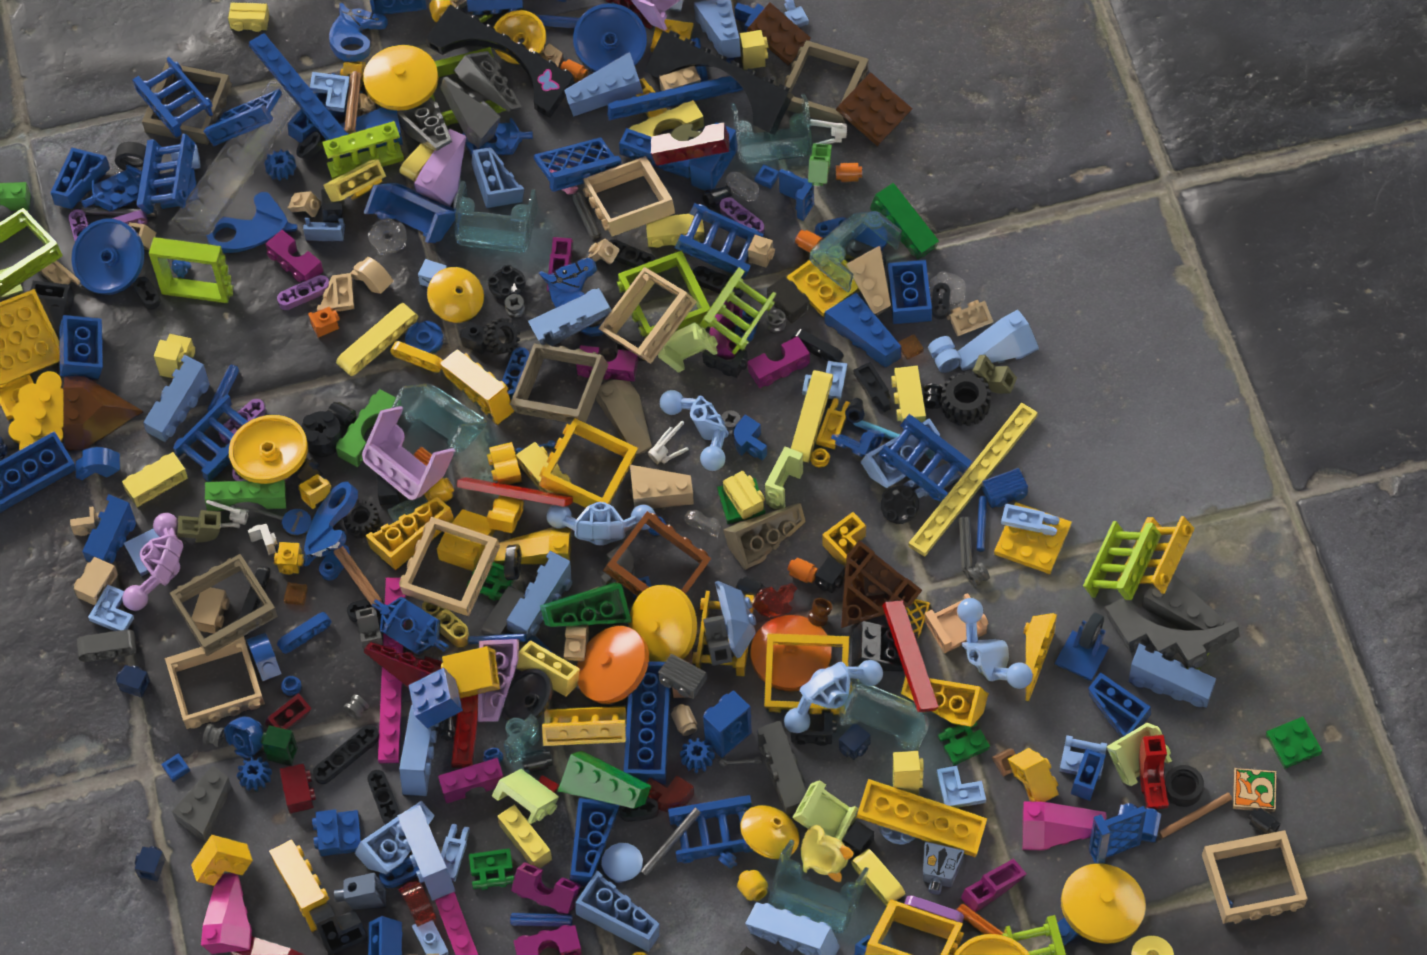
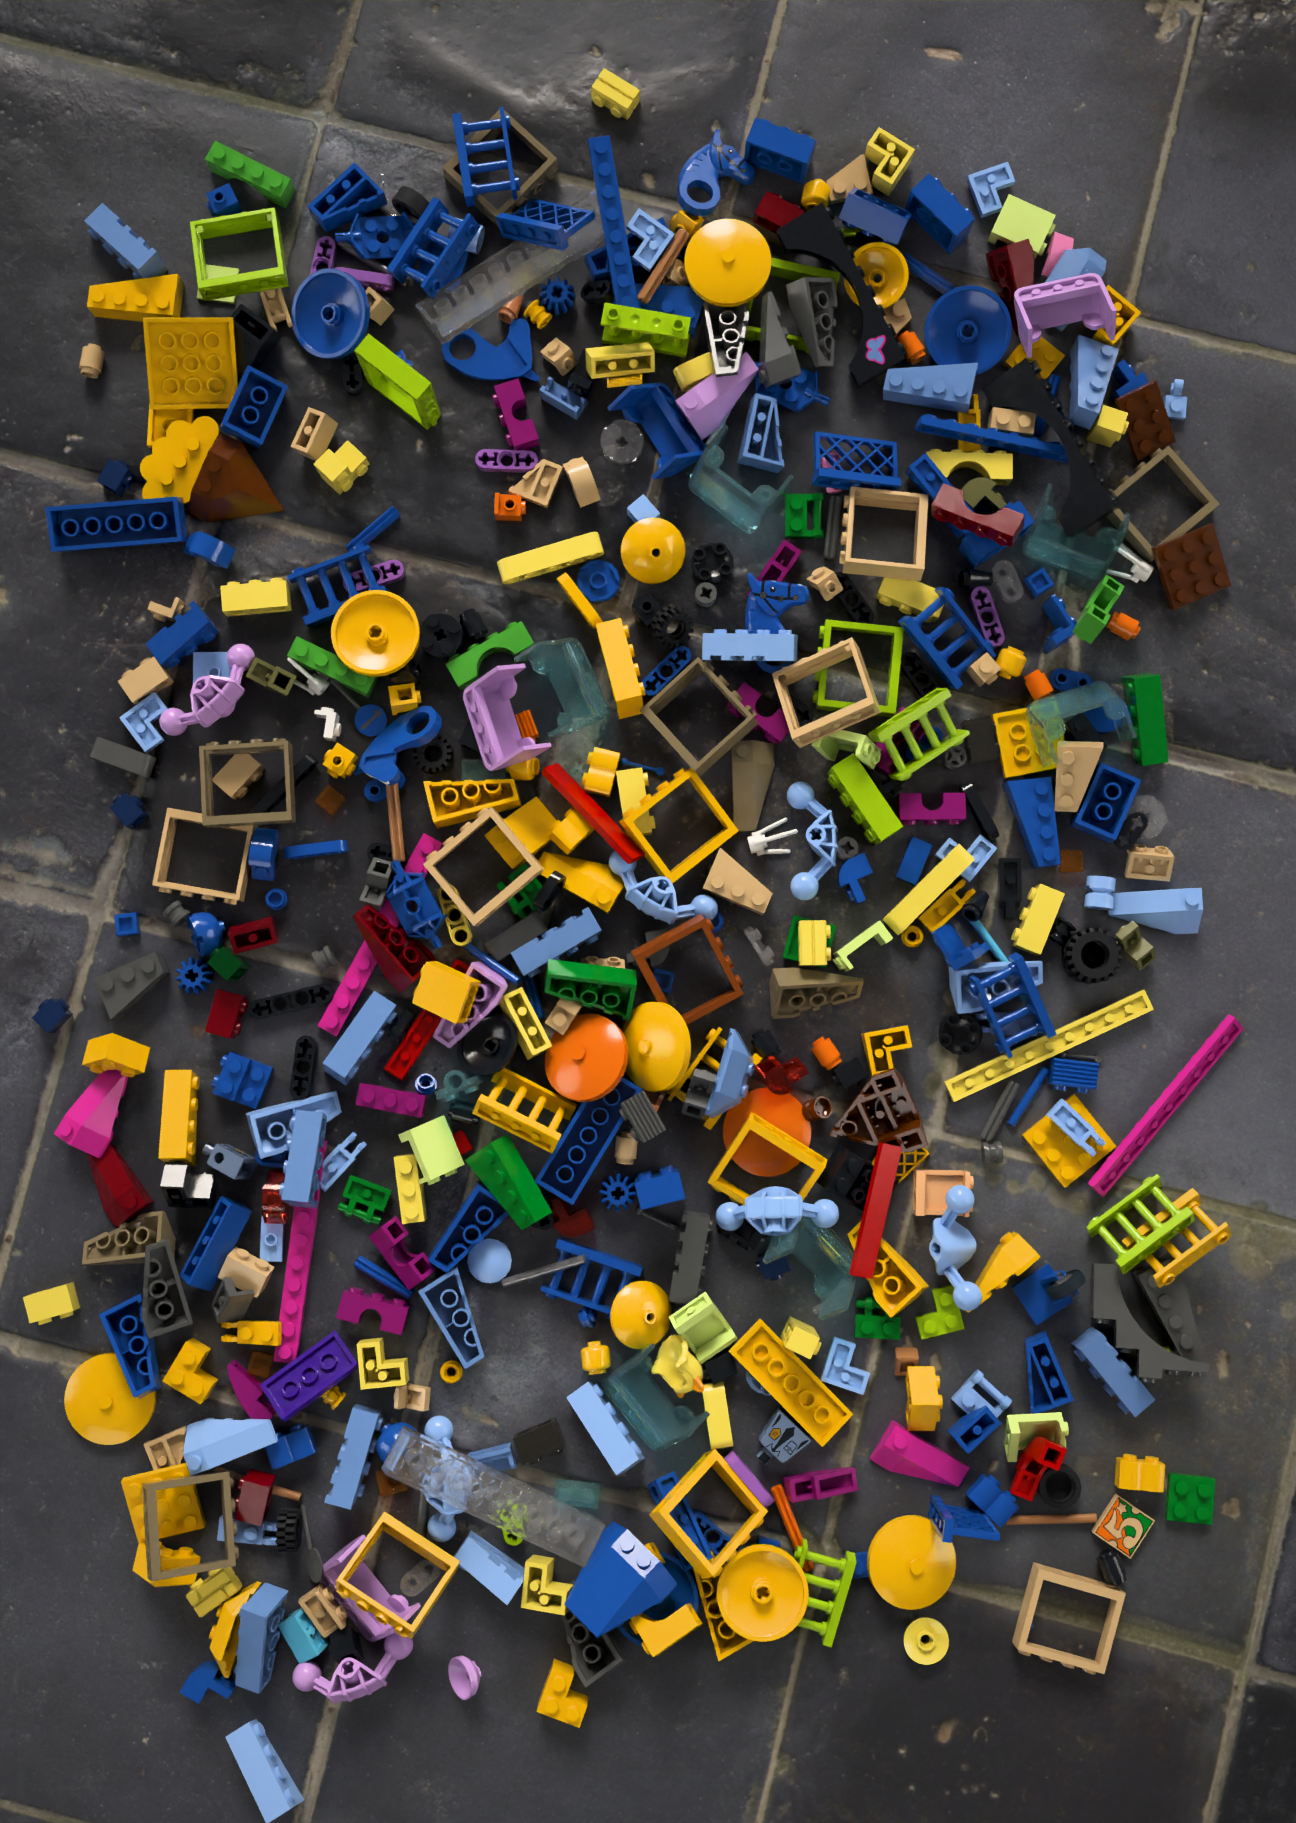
camera: 25 degrees right, 25 degrees up
medium blue wedge [143,354,210,442] -> none
brick [409,668,463,728] -> none
none -> tan brick [290,407,338,461]
none -> nougat cone [498,290,524,324]
none -> yellow bush [523,299,552,329]
none -> dark red brick [753,191,804,235]
none -> green plate [785,493,824,539]
none -> lime brick [827,753,903,846]
none -> blue tile [895,836,932,885]
none -> lime plate [915,1284,965,1340]
none -> yellow head [996,646,1027,680]
none -> dark pink plate [1088,1014,1244,1197]
none -> yellow brick [1114,1454,1165,1492]

